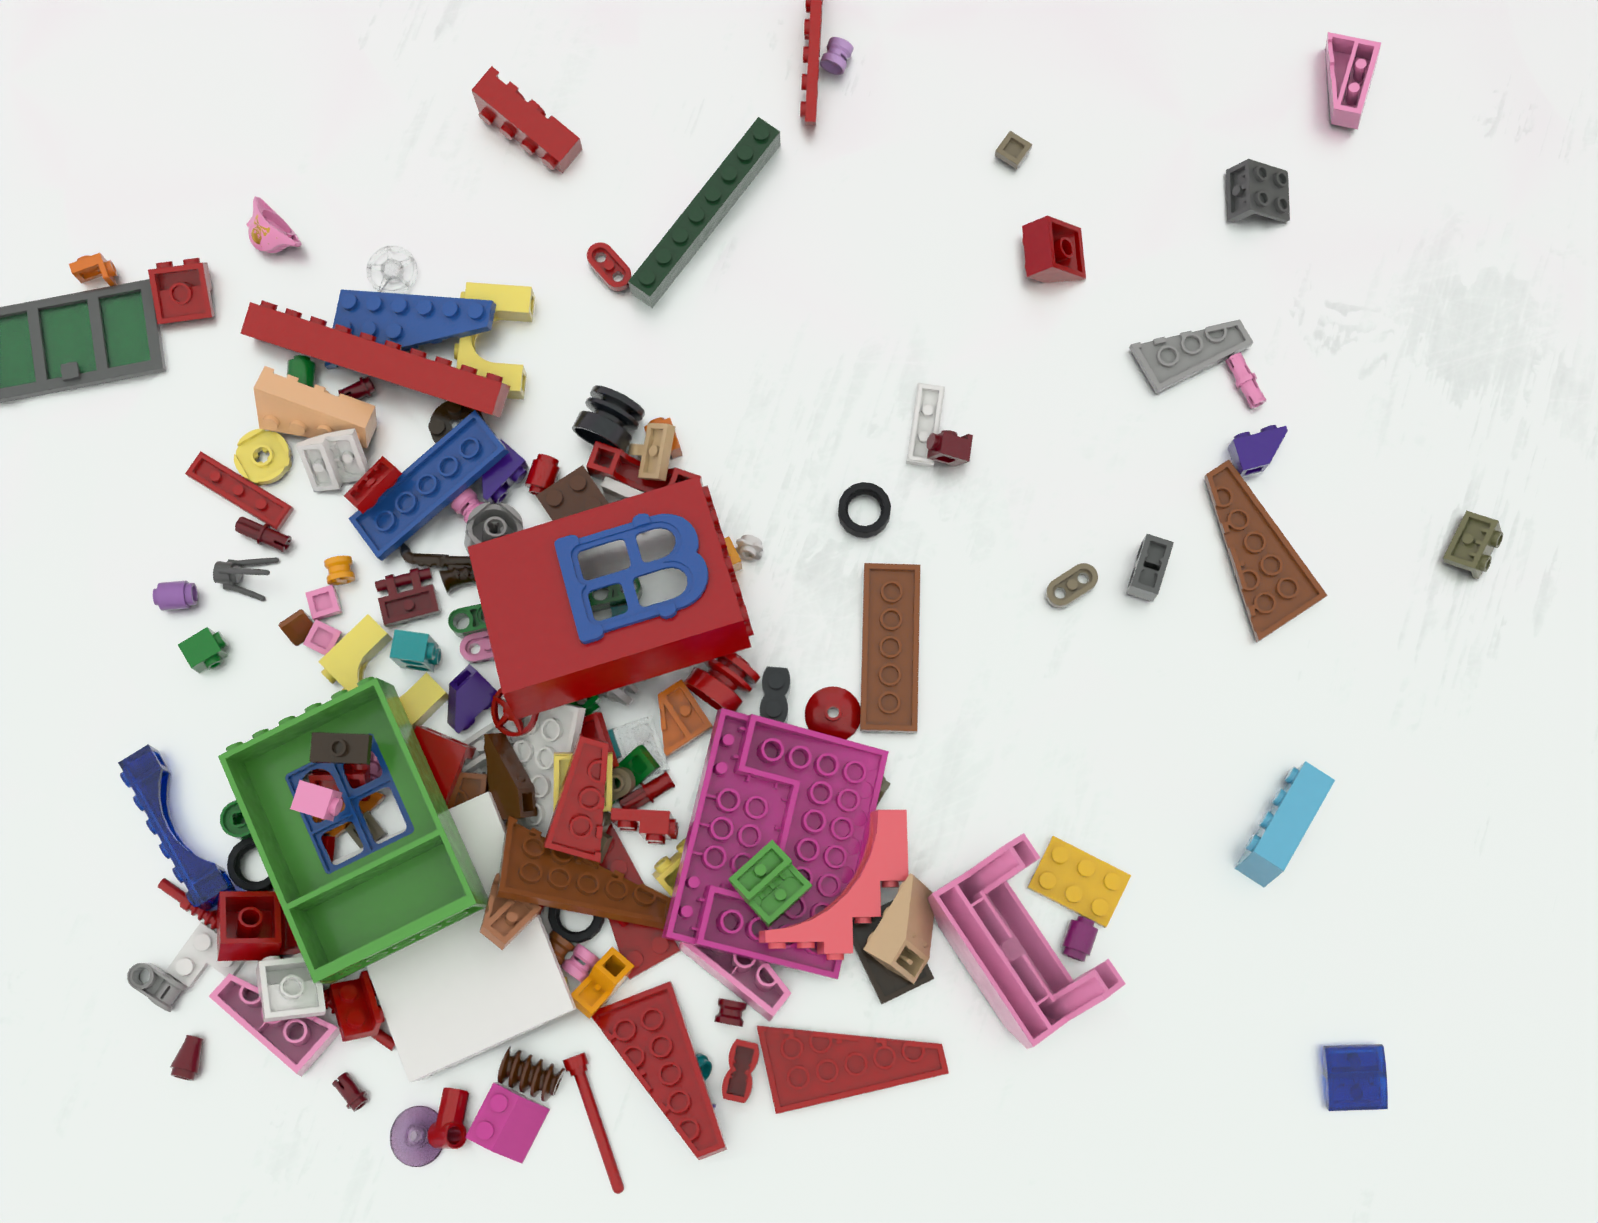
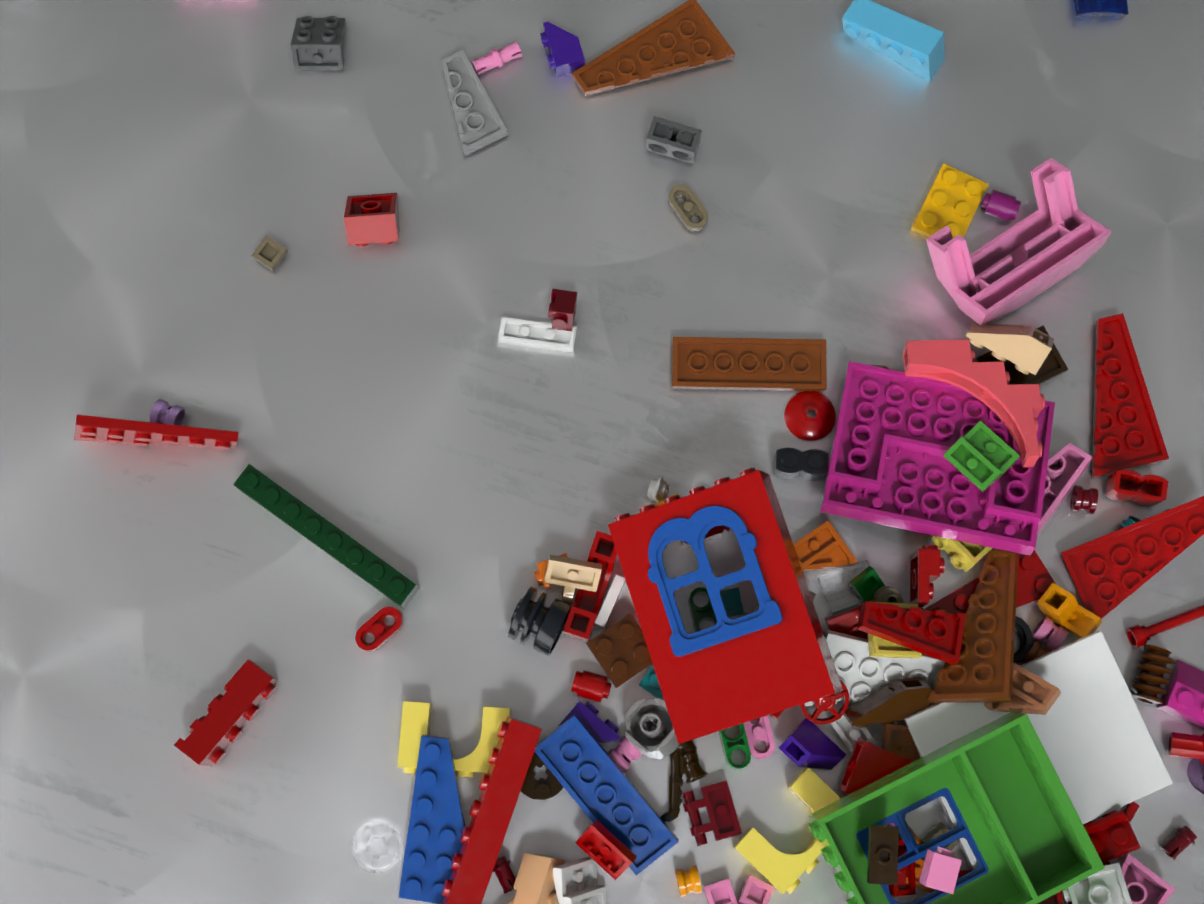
camera: 90 degrees left, 0 degrees up
teal brick [390,629,441,673] -> none
red axle [619,771,675,809] -> none
red wheel [684,652,760,712] -> none
black tyre [838,482,891,538] -> none

